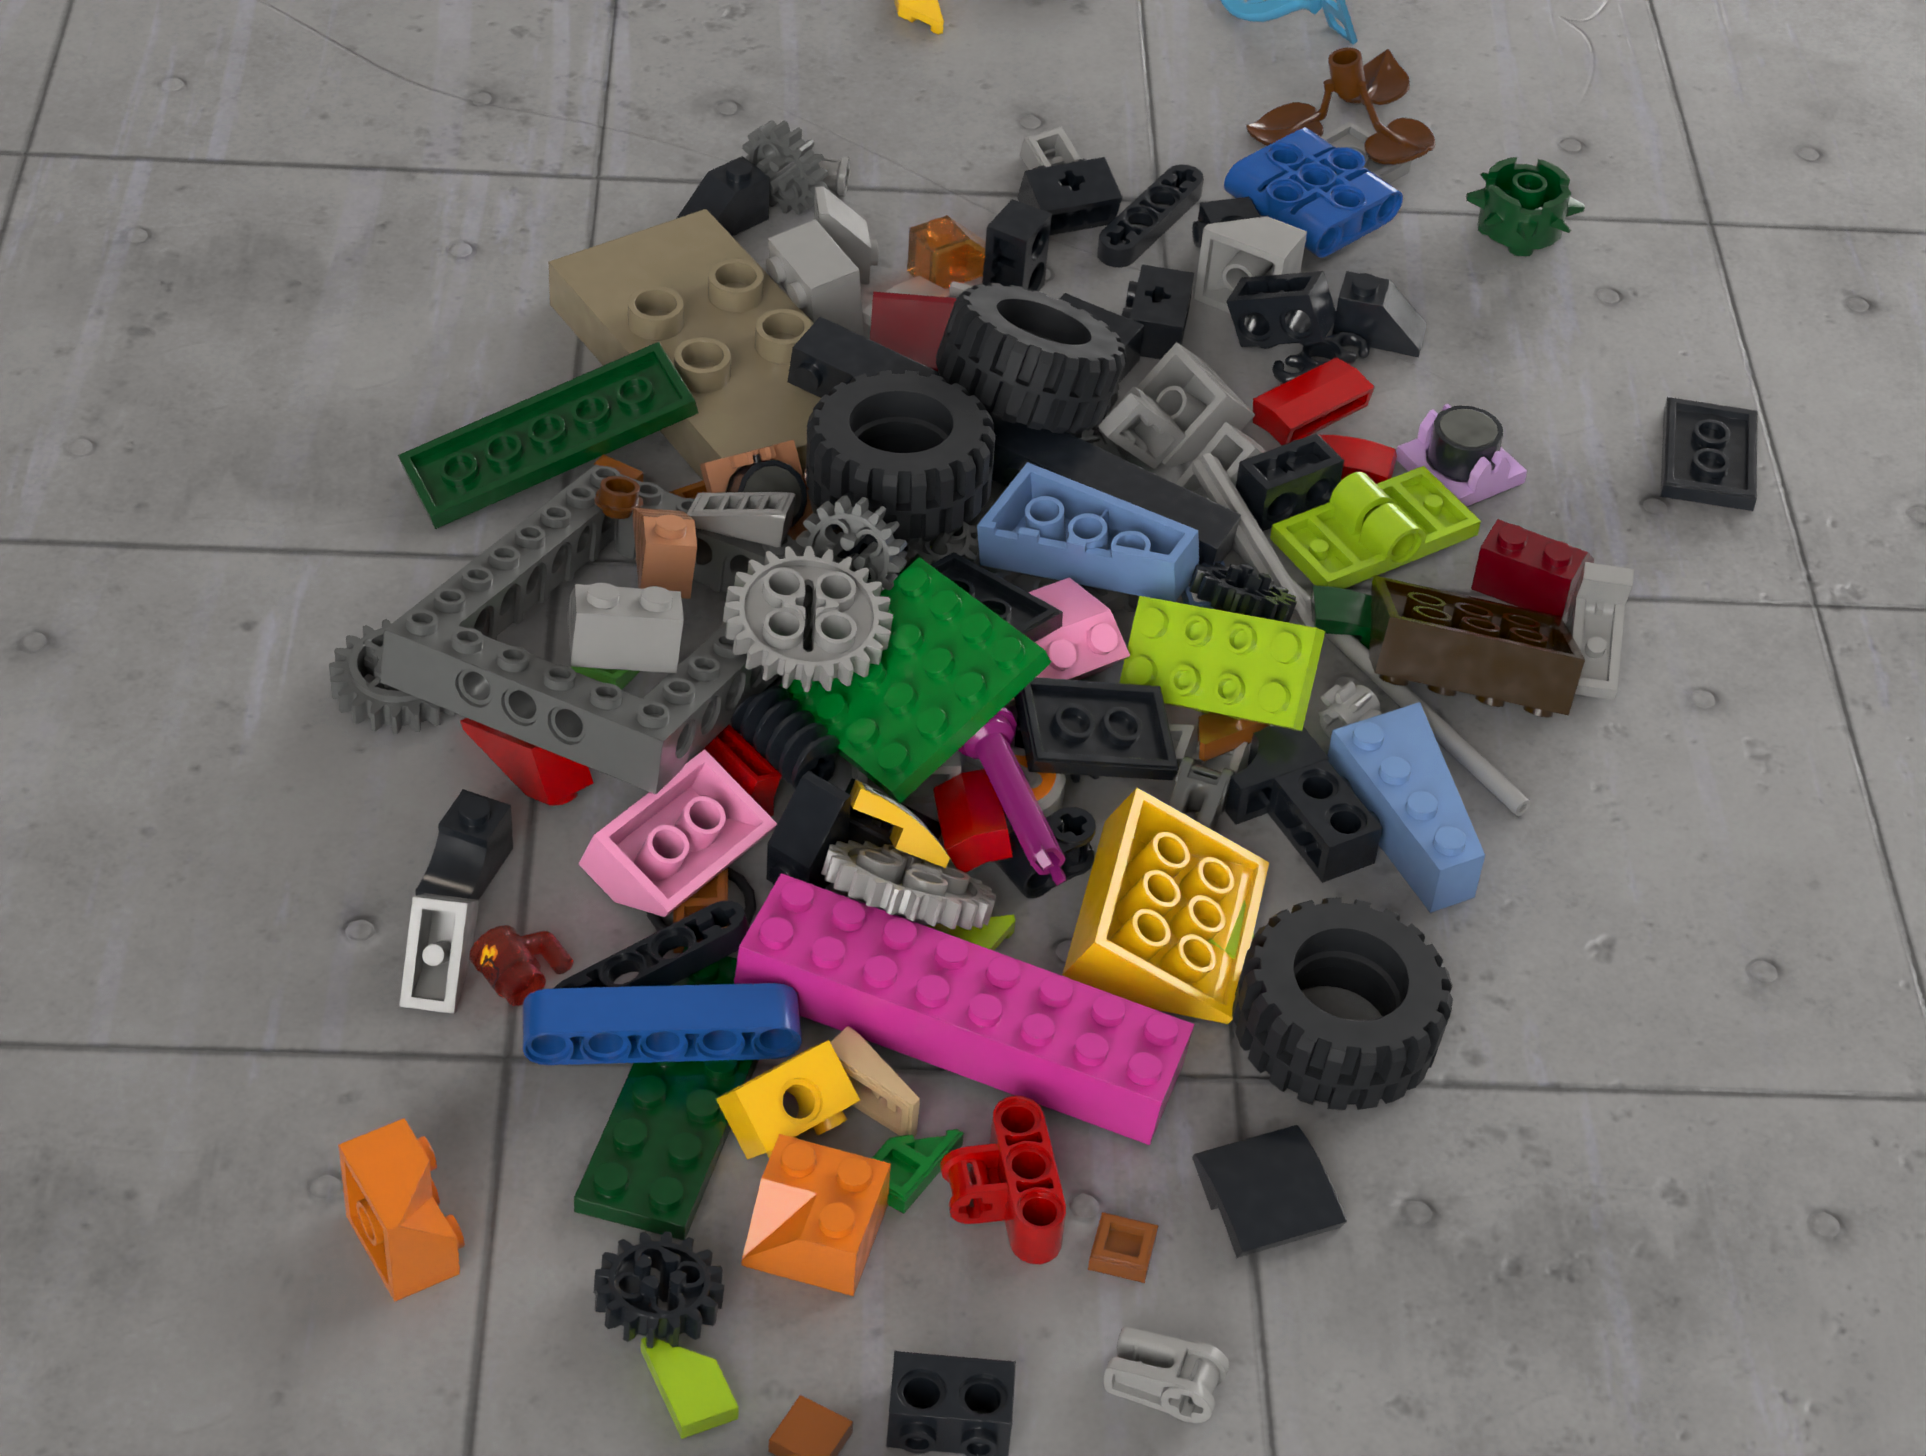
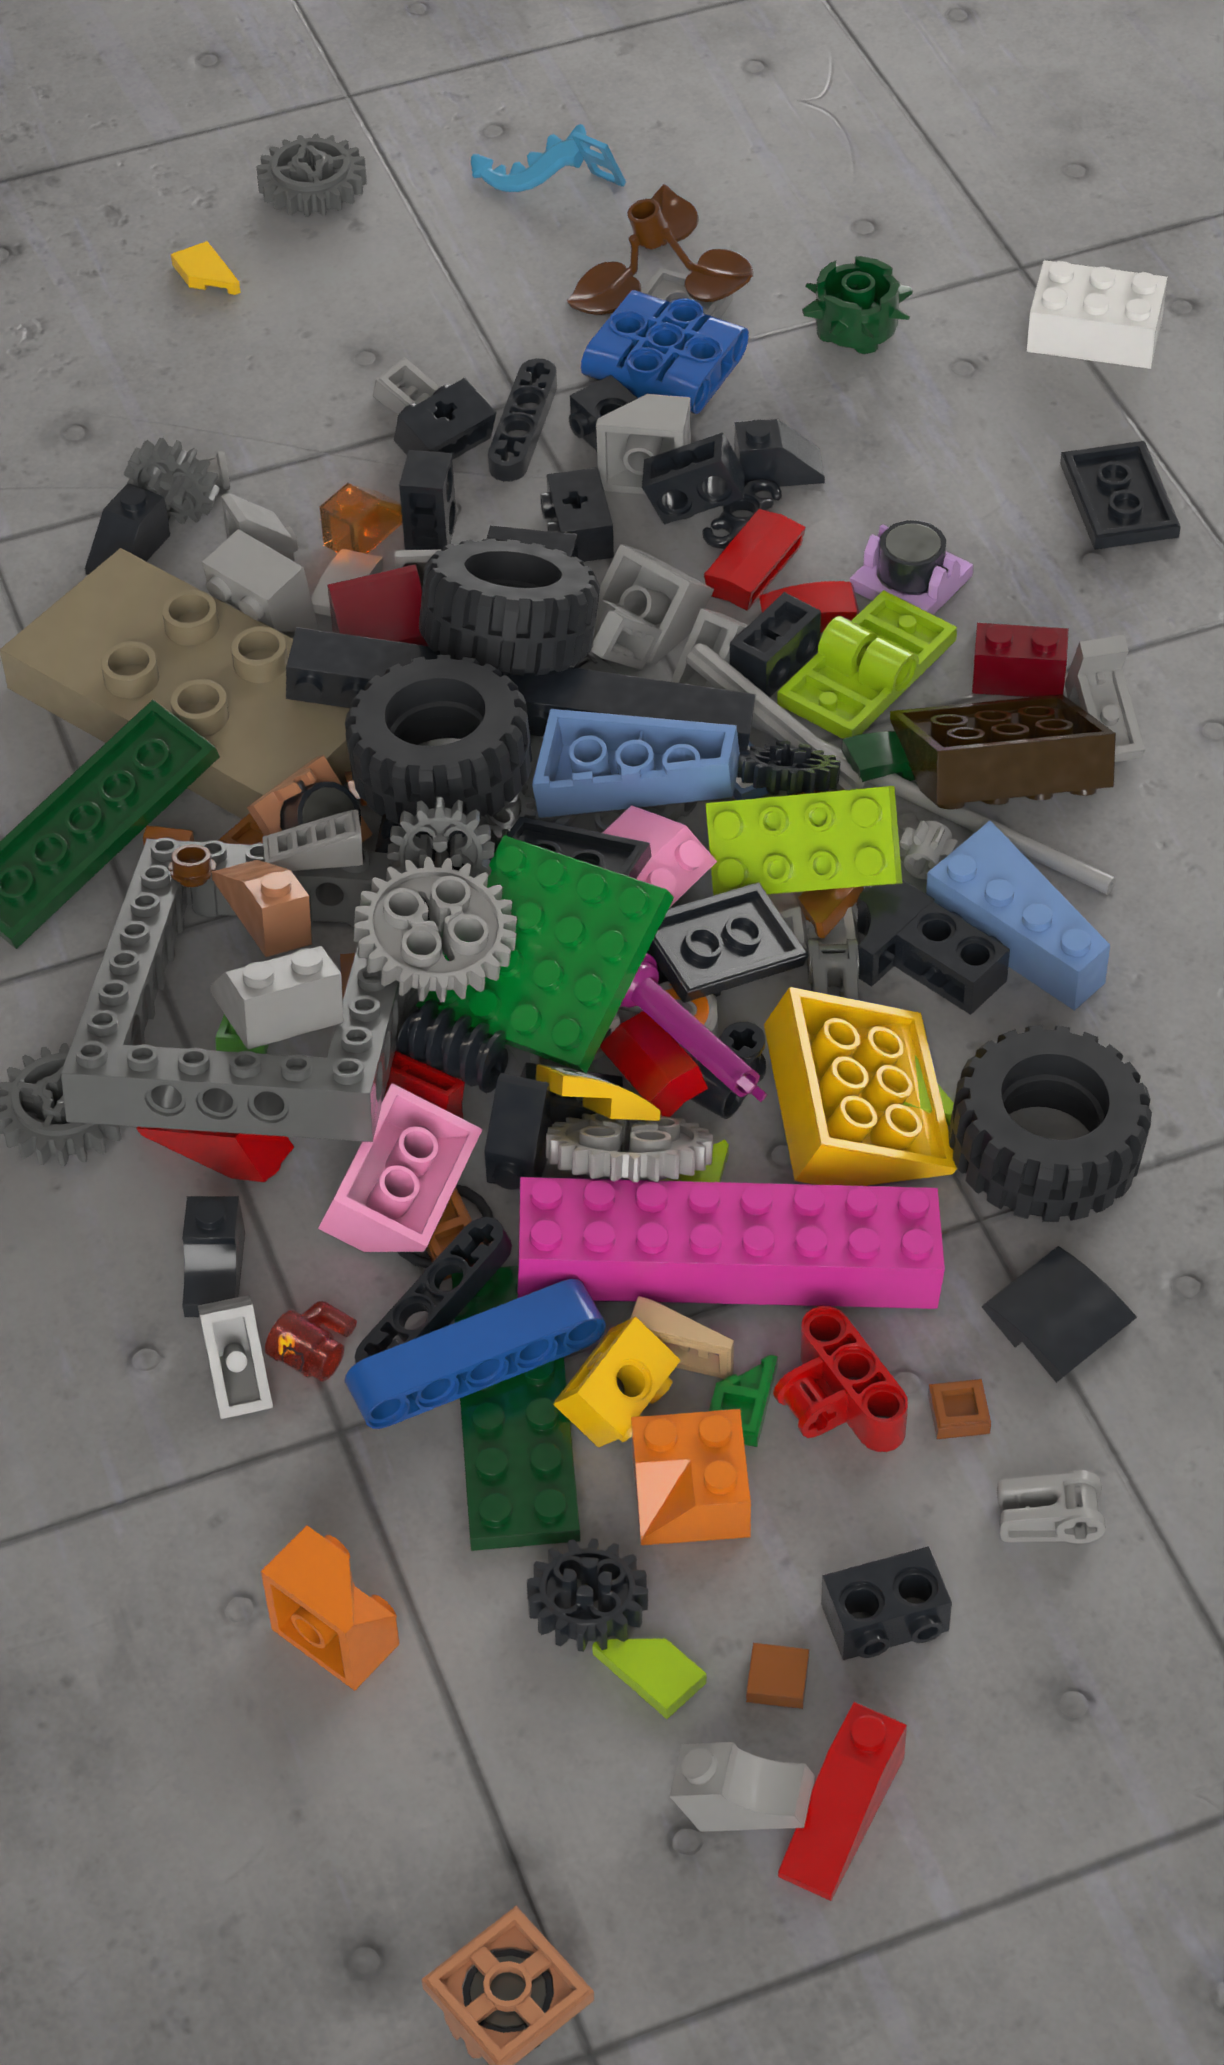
camera: 15 degrees left, 5 degrees up
none -> white brick [1027,260,1167,369]

